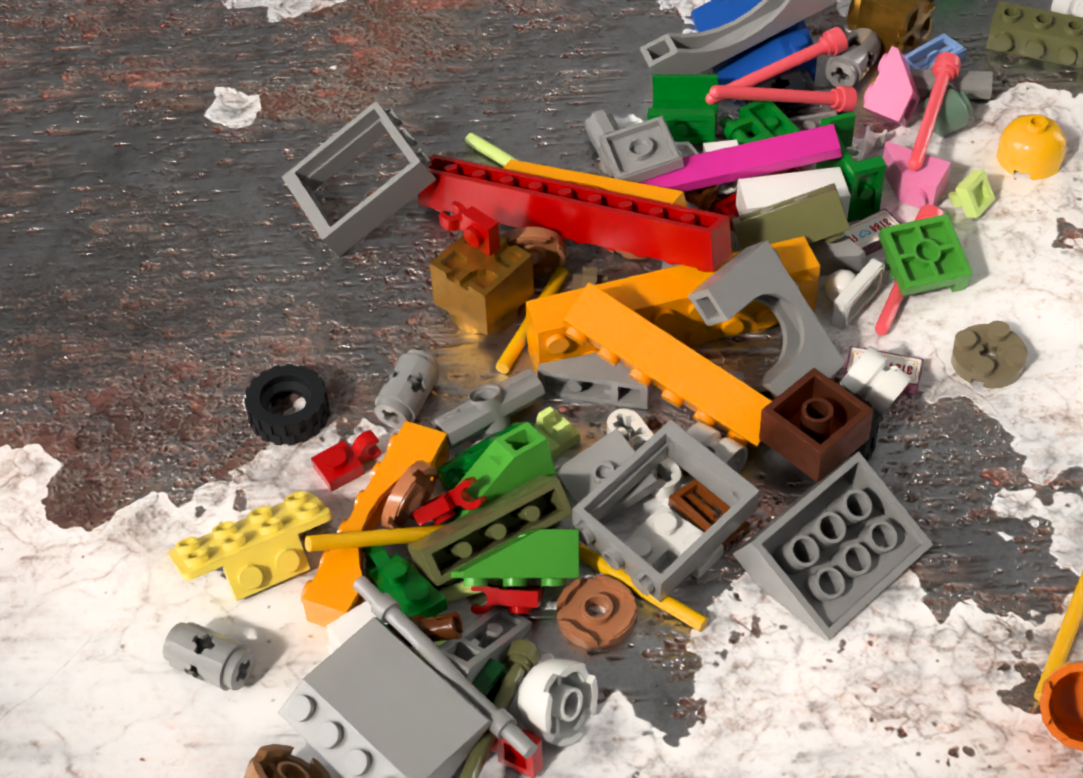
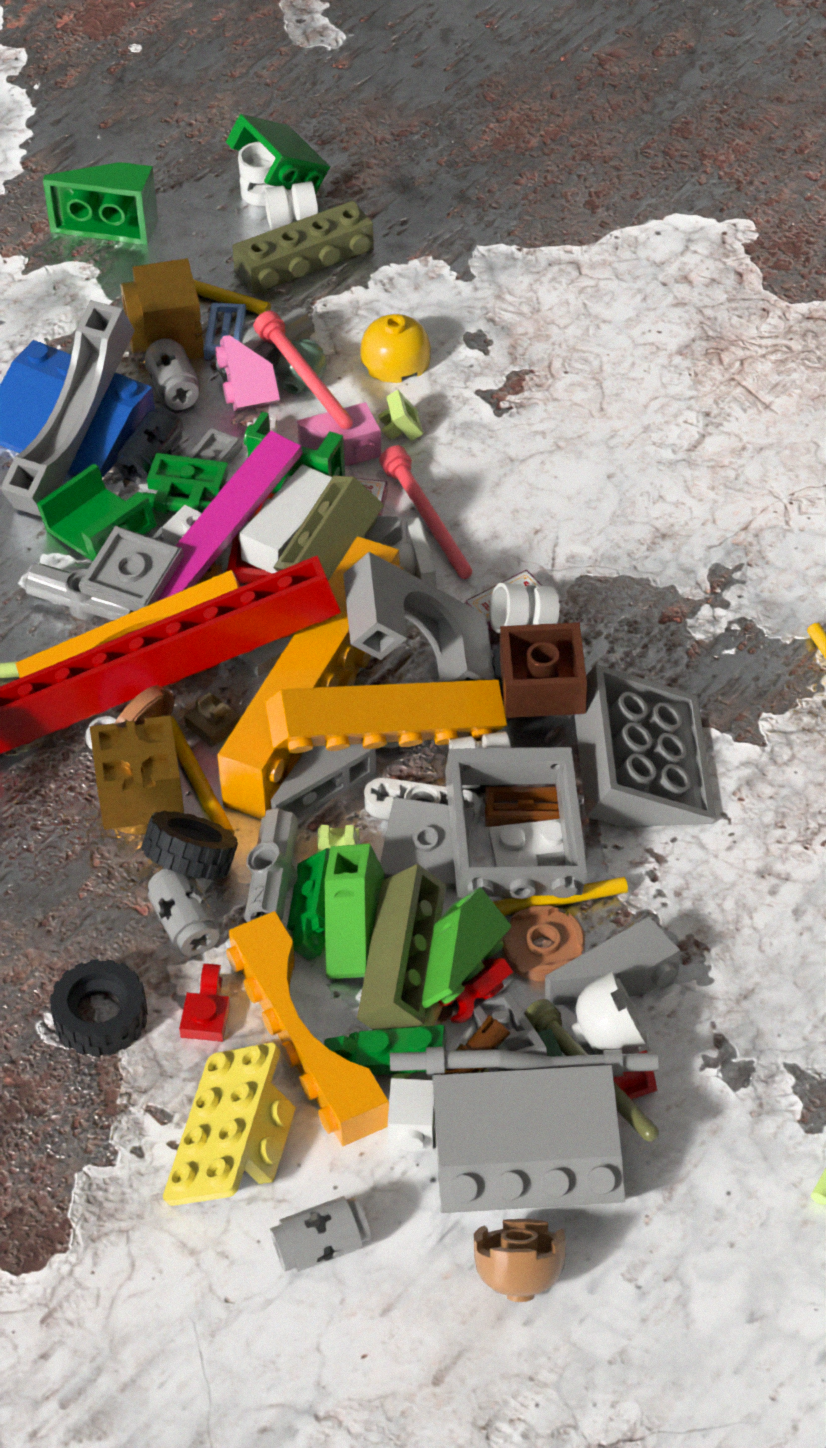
camera: 50 degrees left, 0 degrees up
yellow bar [305,524,447,552] -> none
nougat tile [381,460,437,529] -> none
red plate [412,477,487,526] -> none
red plate [439,201,500,256] -> none
coral piece [705,27,848,105] -> none
coral piece [710,85,857,113] -> none
bright green piece [878,214,973,297] -> none
dark tan plate [951,320,1028,389] -> none
none -> black tyre [141,811,238,880]
none -> yellow bar [193,279,271,314]
none -> light grey slope [545,916,680,1005]

